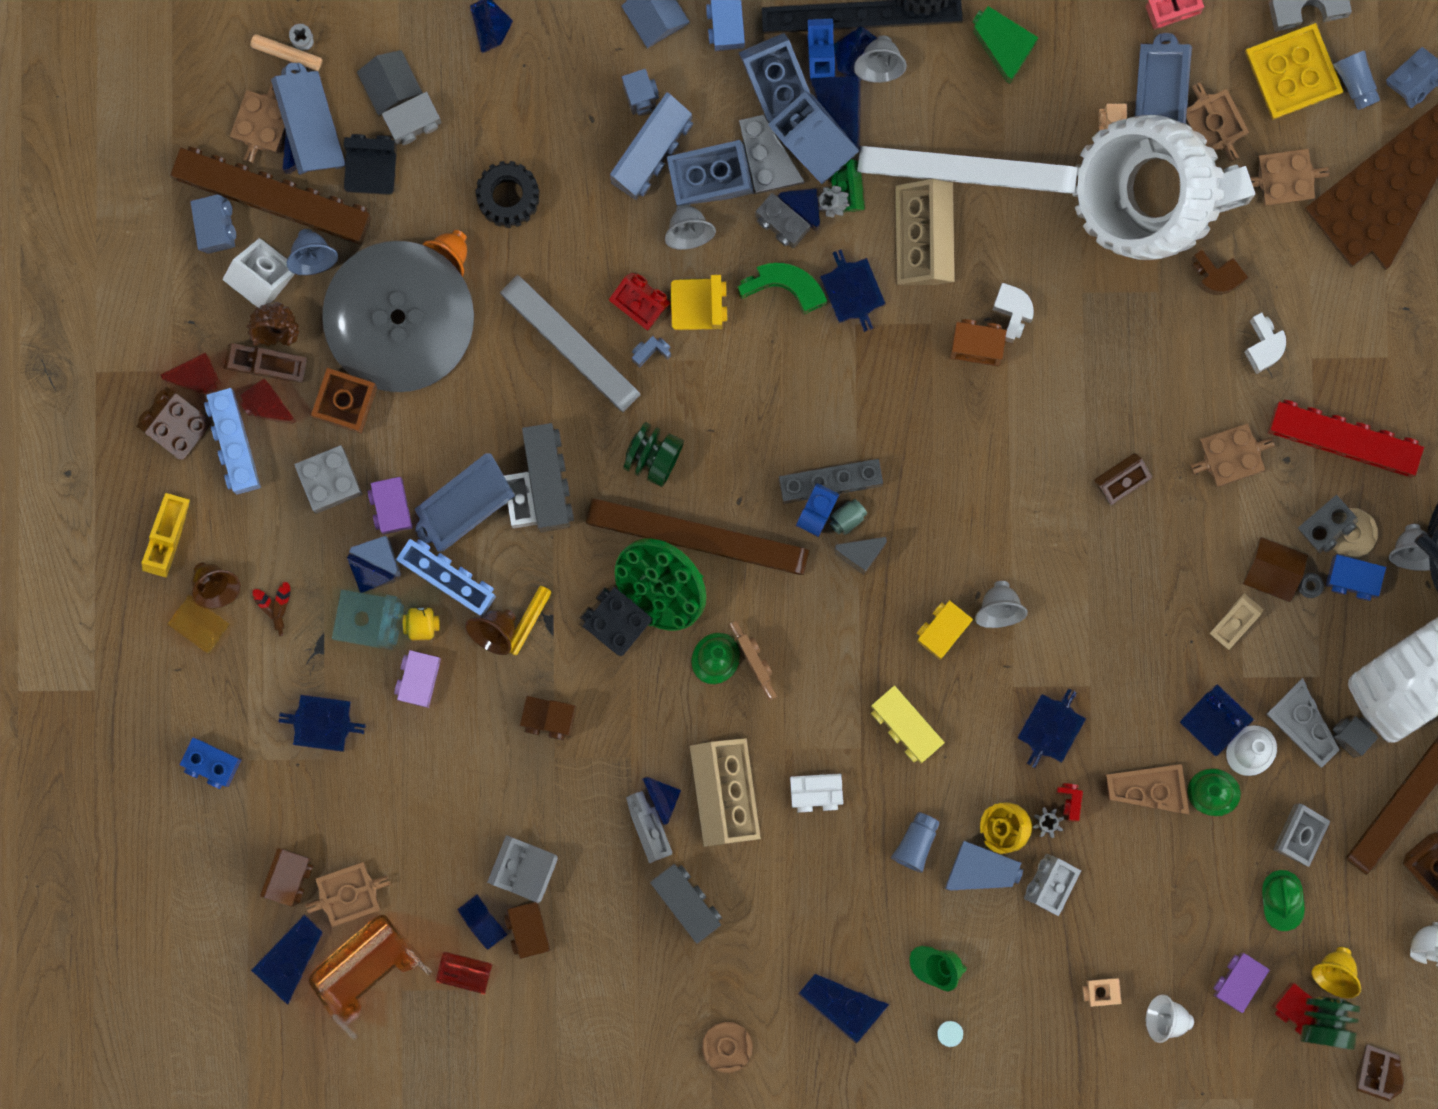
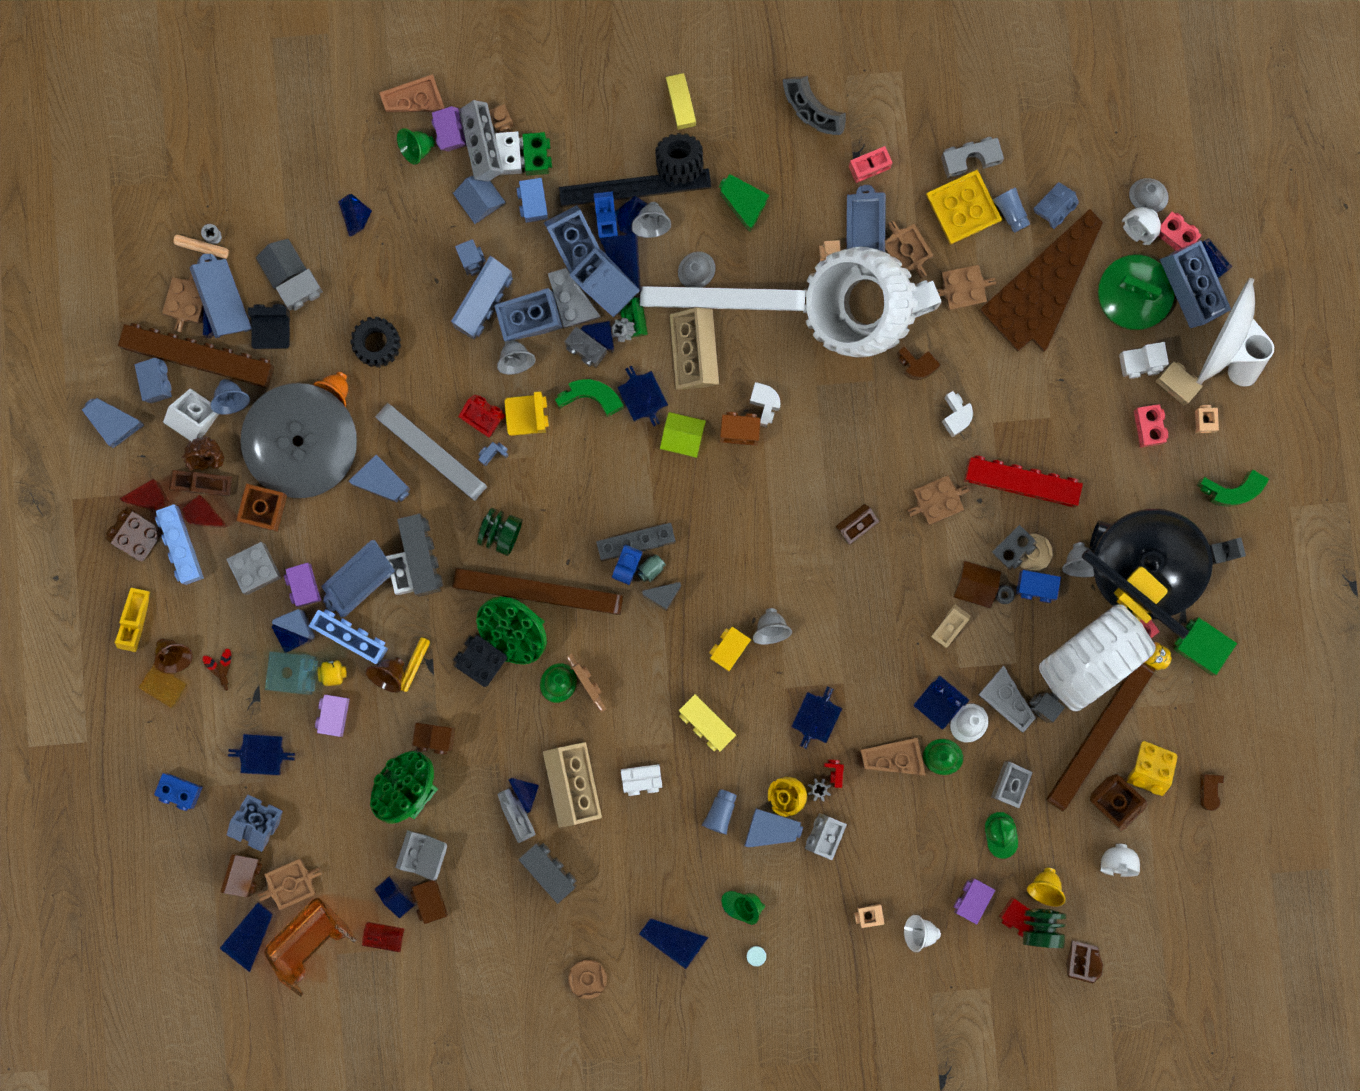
camera: 10 degrees left, 0 degrees up
none -> sand blue slope [82,398,144,448]
none -> sand blue brick [227,795,283,852]
none -> sand blue slope [349,455,410,503]
none -> green bracket [370,751,438,824]
none -> lime slope [660,412,706,458]
none -> light grey hat [678,252,715,288]

